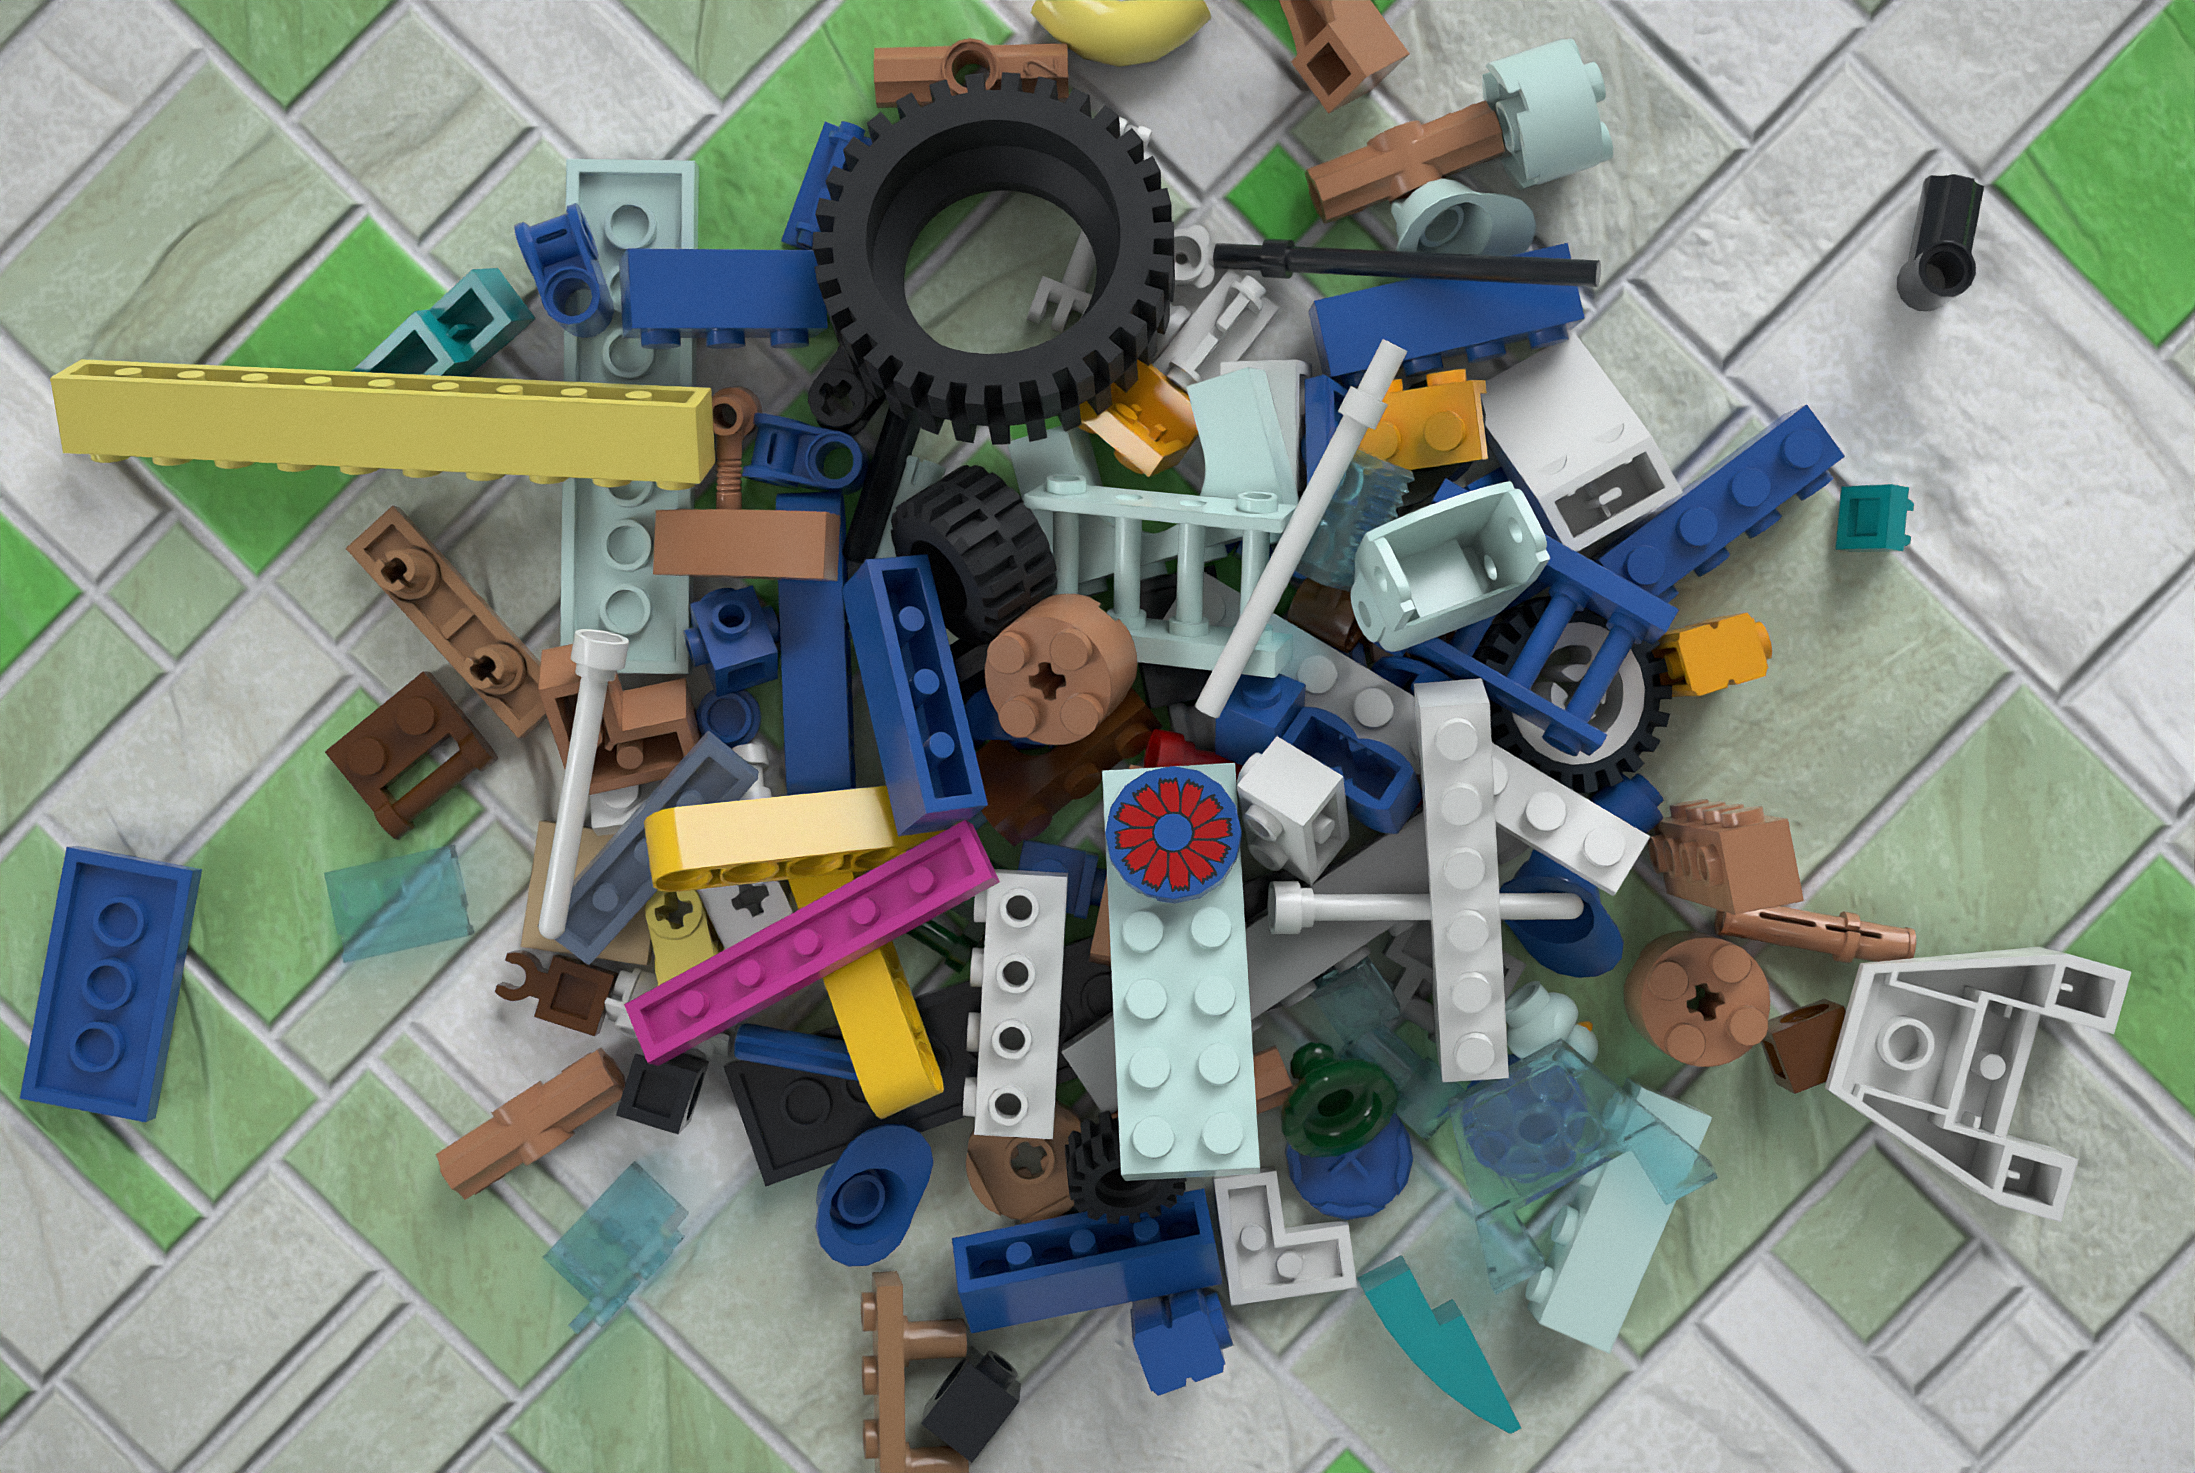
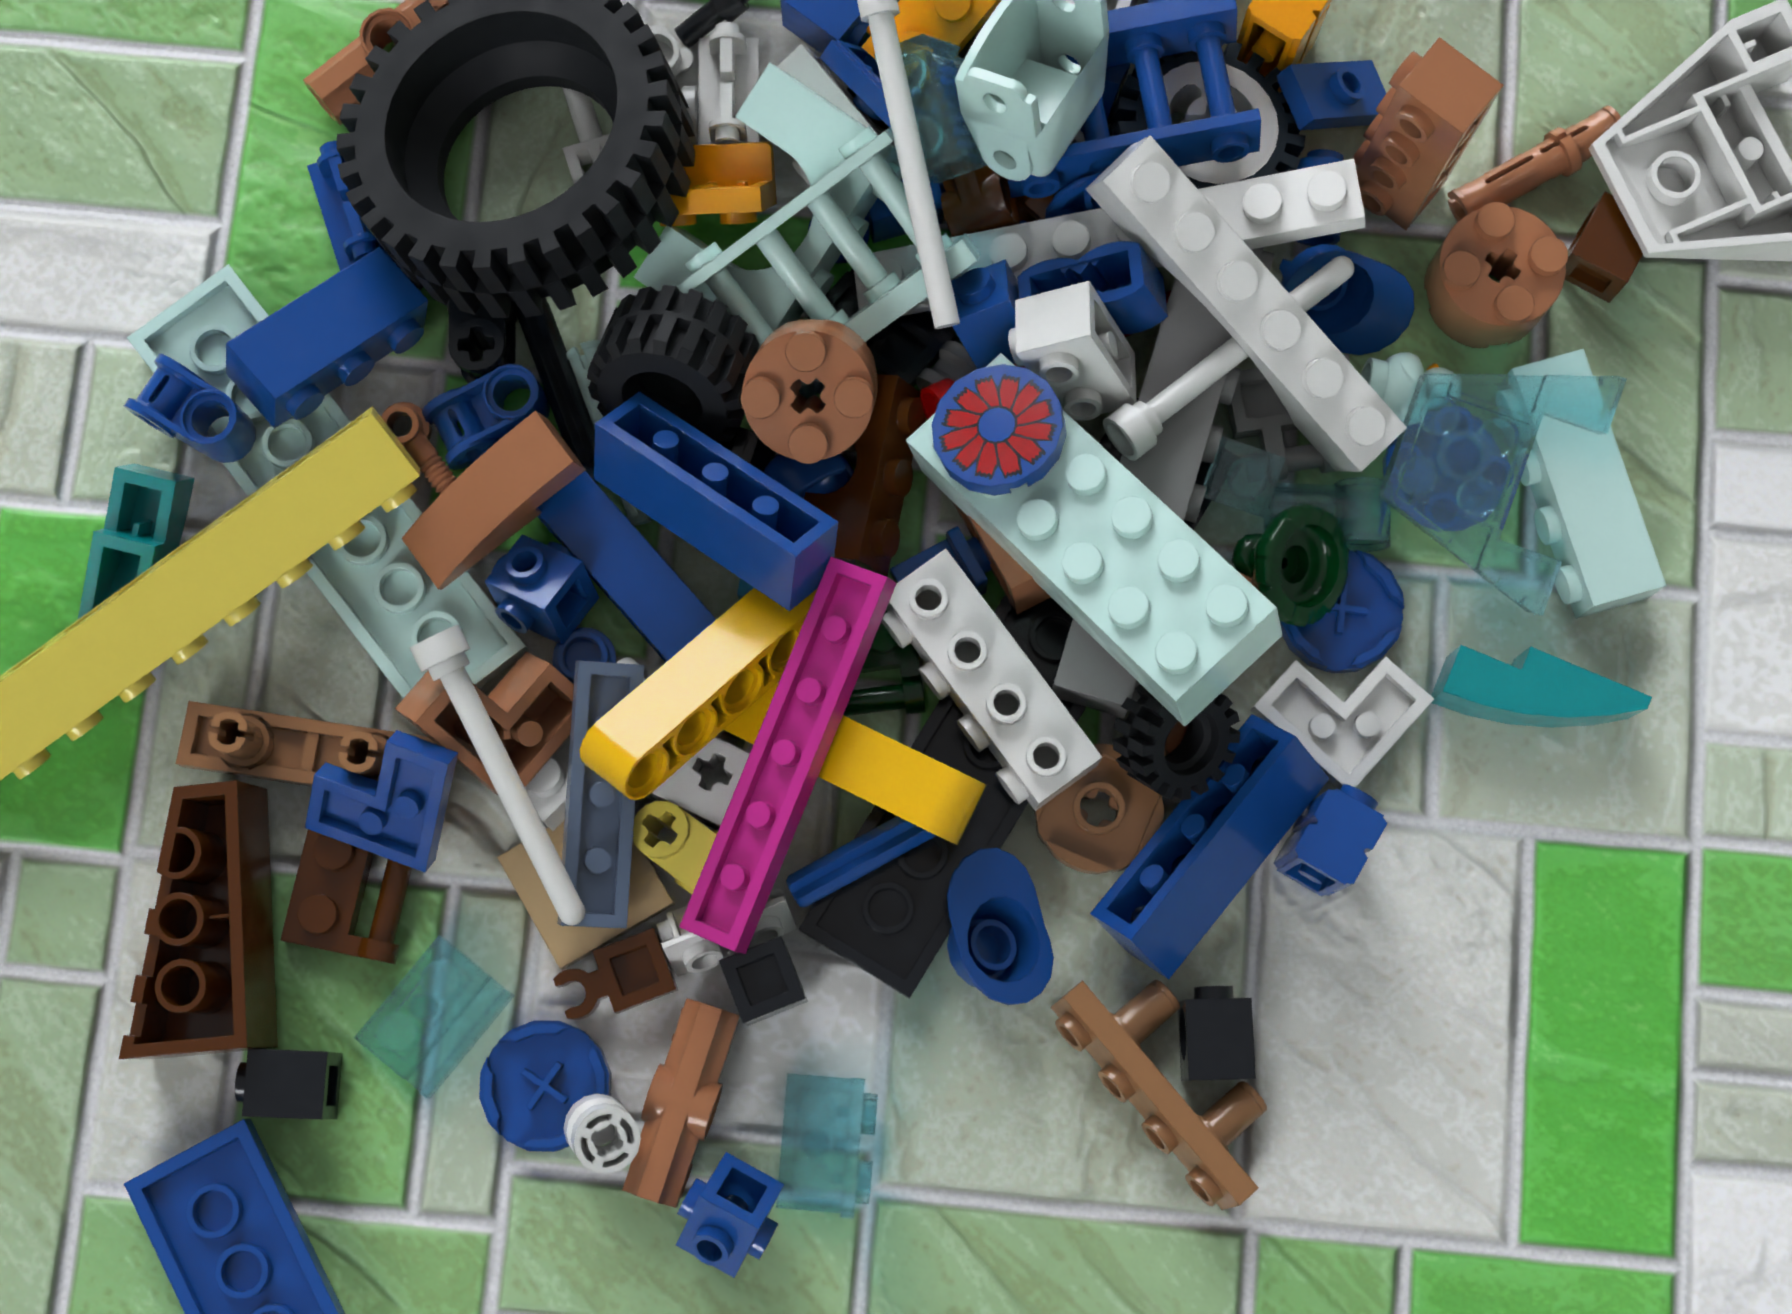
camera: 35 degrees left, 10 degrees down
none -> reddish brown wedge [119,780,278,1059]
none -> black brick [235,1049,343,1120]
none -> blue plate [305,730,458,872]
none -> blue tile [479,1021,612,1152]
none -> white wheel [563,1093,641,1174]
none -> blue brick [676,1152,784,1278]
none -> blue plate [1276,60,1386,131]

